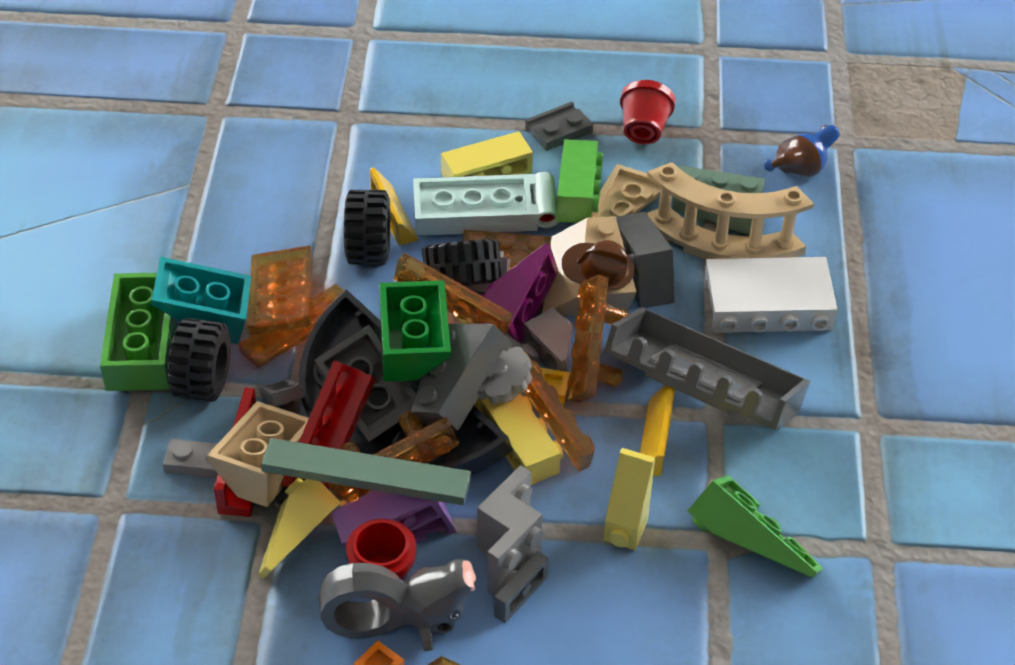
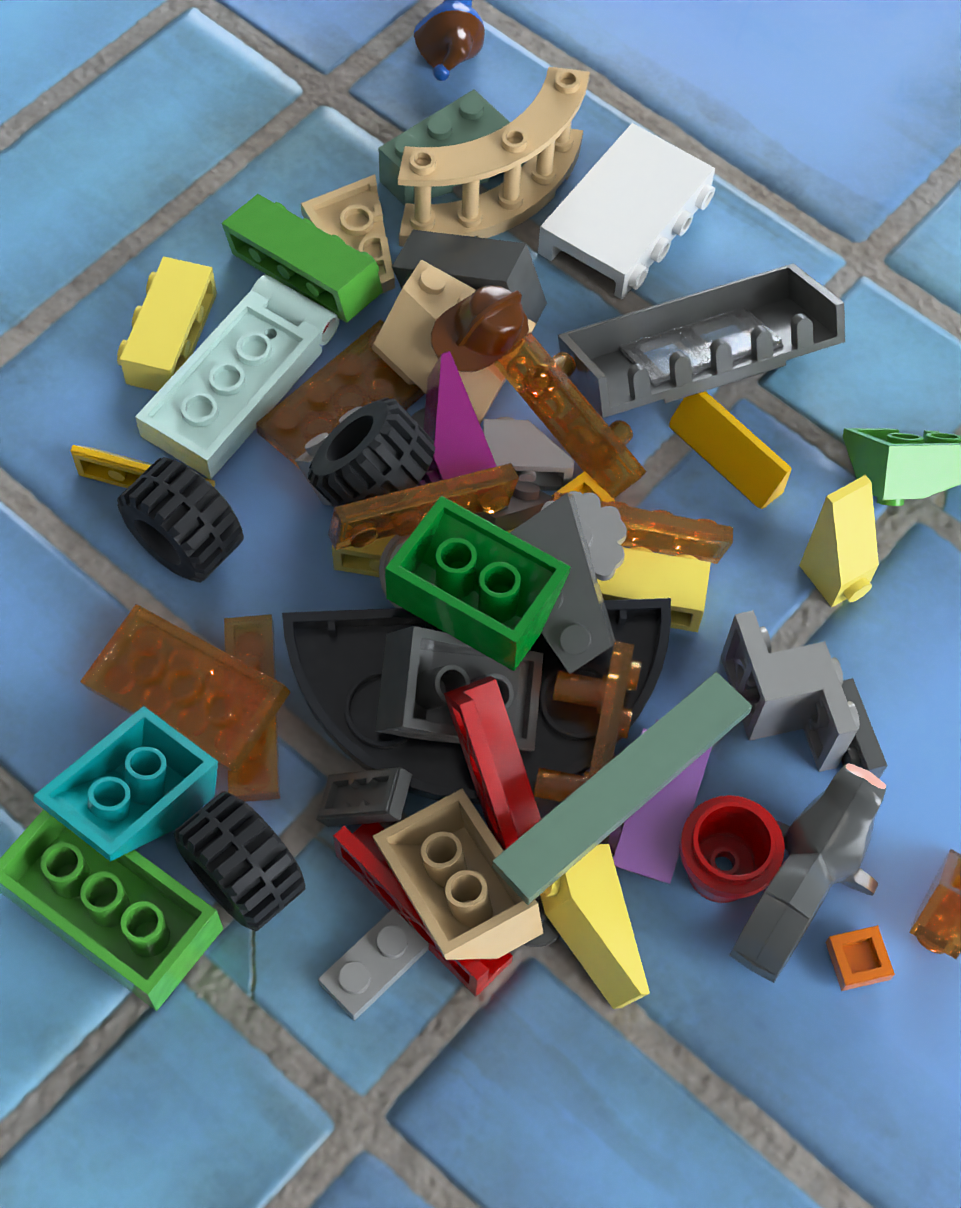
camera: 55 degrees left, 15 degrees up
dark grey plate [525,102,593,151] -> none
red piece [620,80,676,145] -> none

